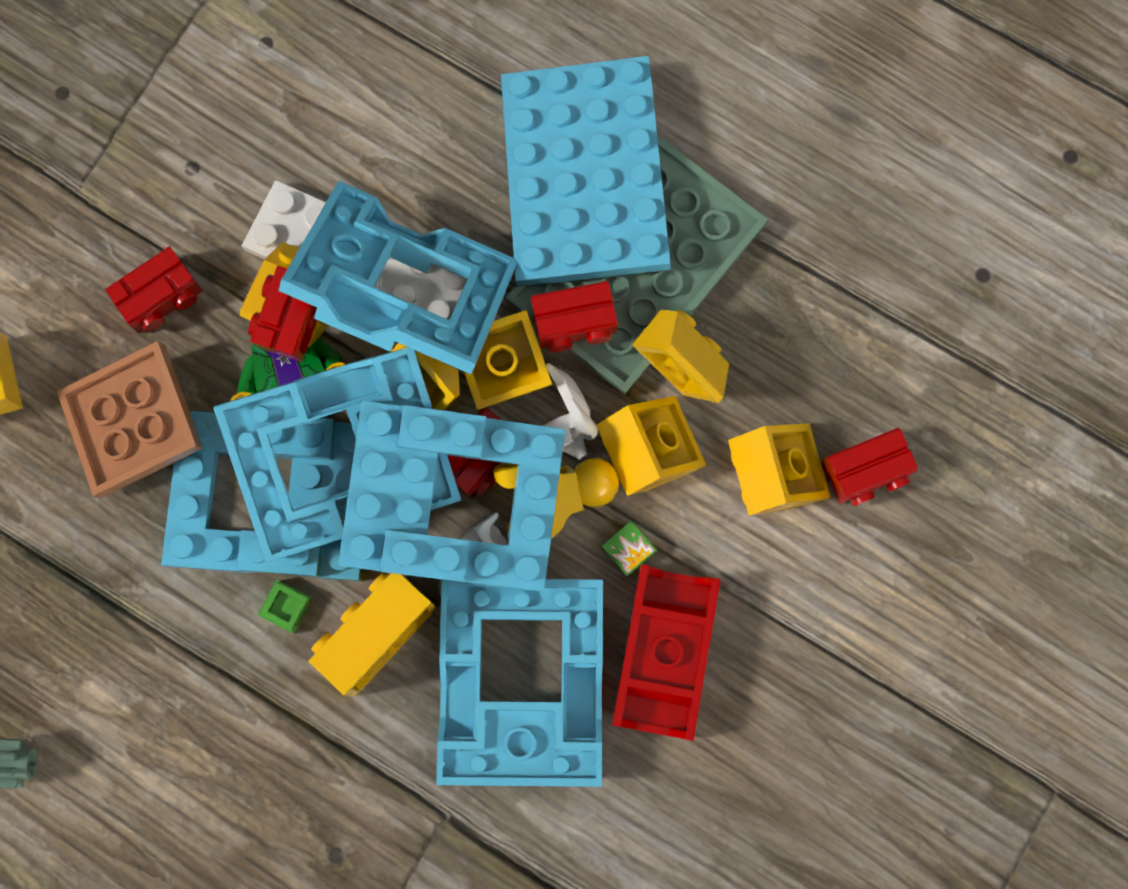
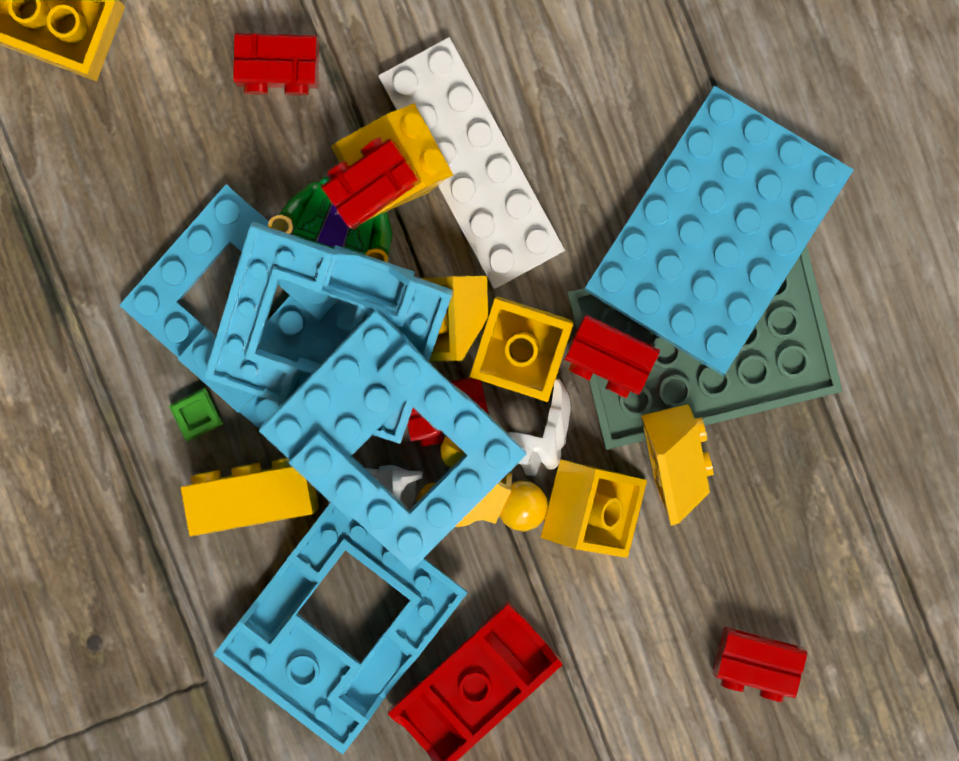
camera: 40 degrees right, 10 degrees up
nougat plate [56,341,203,498] -> none
medium azure piece [278,181,518,374] -> none
tile [601,521,657,577] -> none
yellow slope [728,423,831,516] -> none

